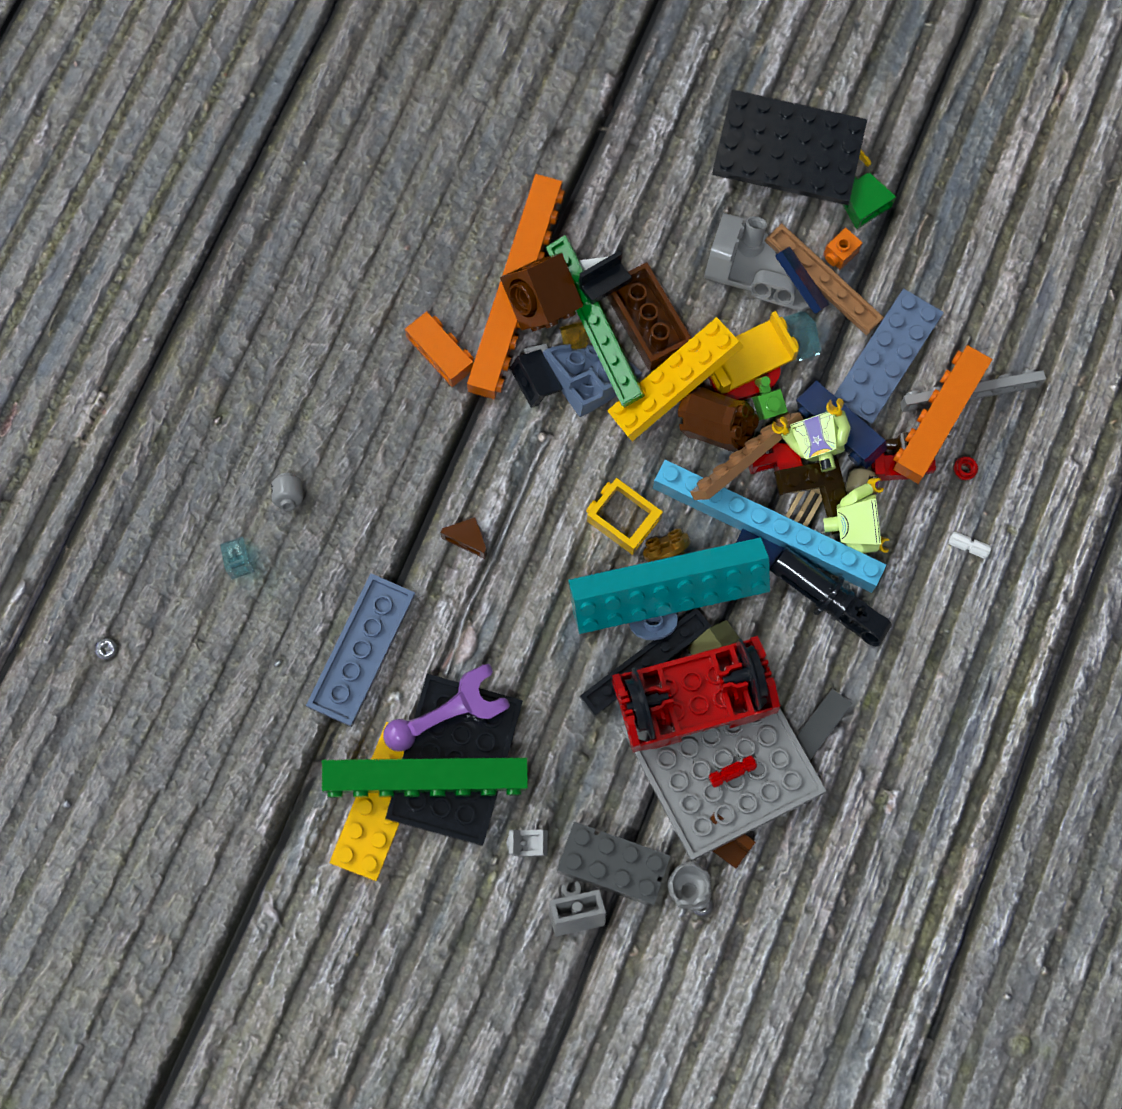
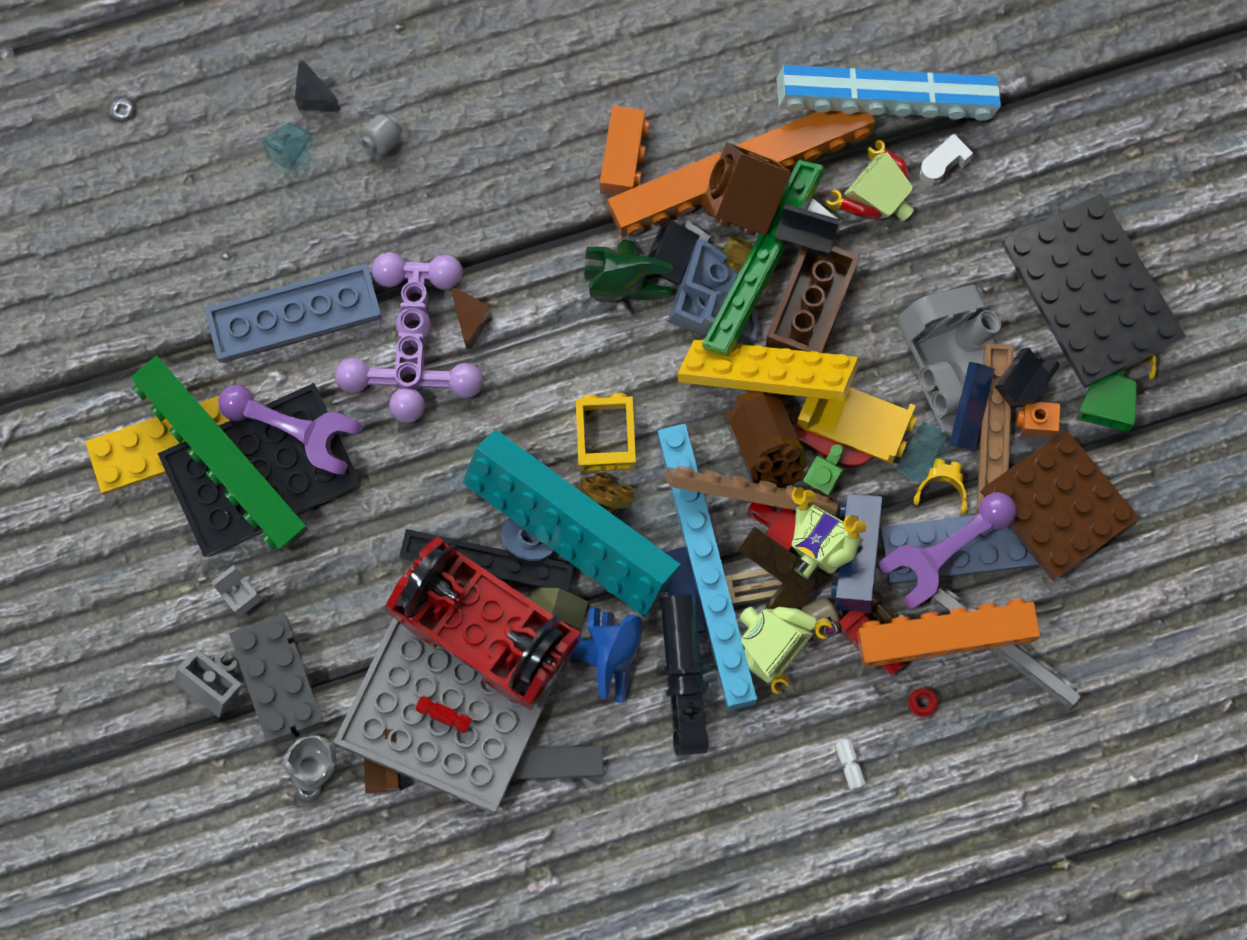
camera: 55 degrees right, 0 degrees up
none -> black slope [294,60,341,112]
none -> lavender piece [335,252,484,423]
none -> blue piece [569,607,643,703]
none -> dark green piece [584,240,673,303]
none -> brick [777,65,1001,120]
none -> yellowish green torso [826,140,914,221]
none -> medium lavender piece [876,492,1016,609]
none -> yellow helmet [913,459,967,515]
none -> white leg [919,134,973,186]
none -> reddish brown plate [980,429,1140,582]
none -> black panel [995,347,1060,408]

